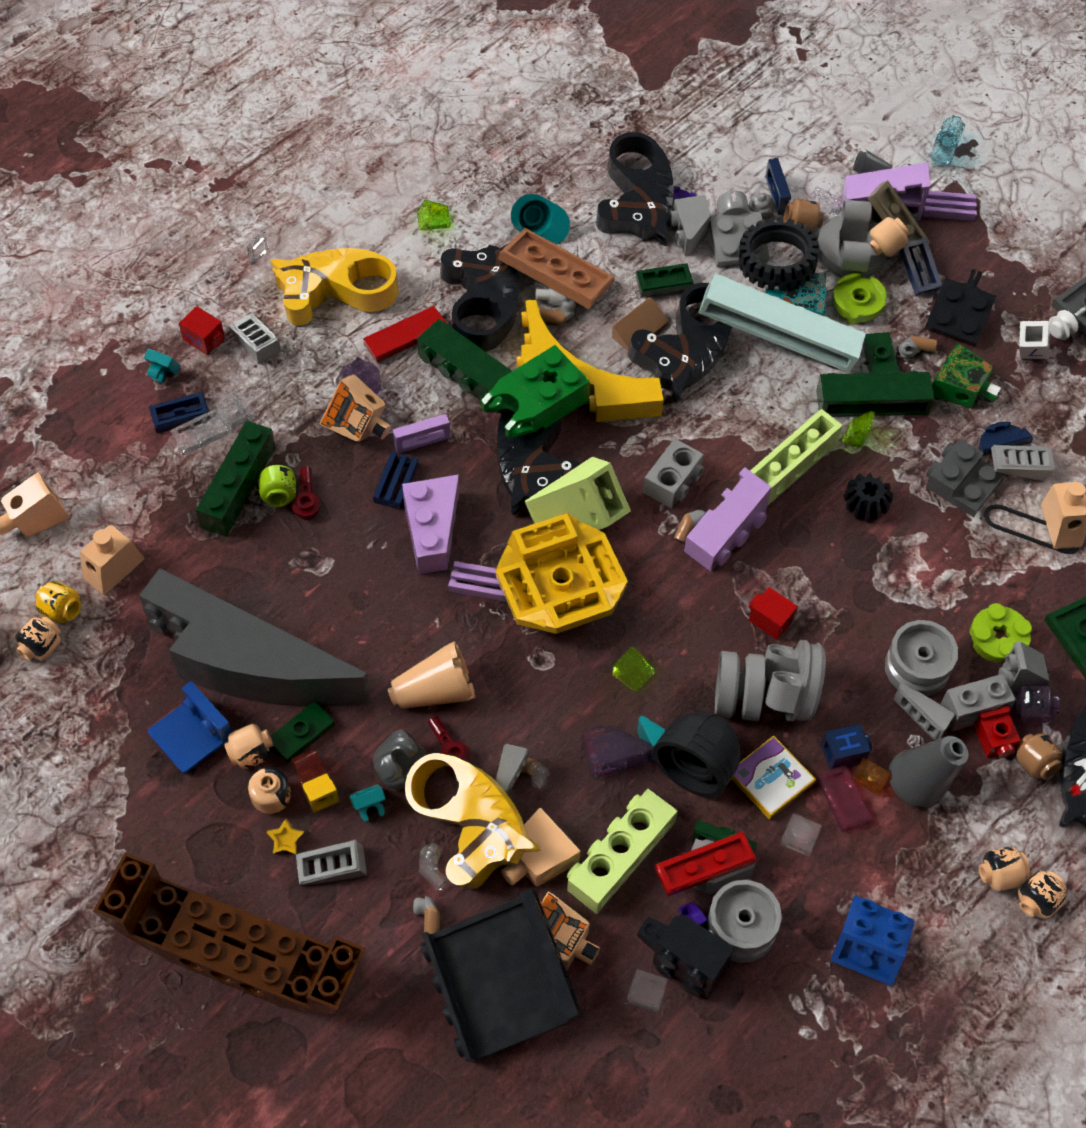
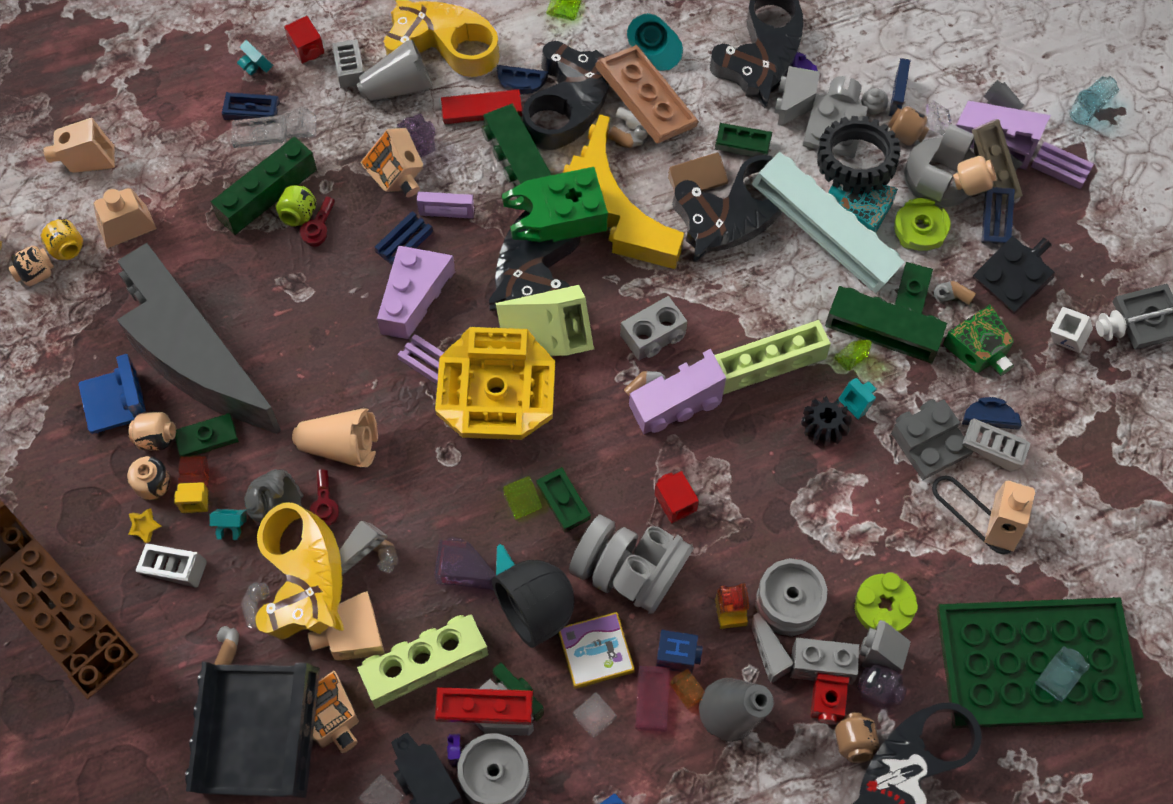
camera: 25 degrees right, 5 degrees up
none -> light grey cone [357,40,433,101]
none -> dark blue tile [497,65,548,95]
none -> dark green plate [536,467,591,533]
none -> clear red leg [715,583,749,629]
none -> teal tile [838,378,877,419]

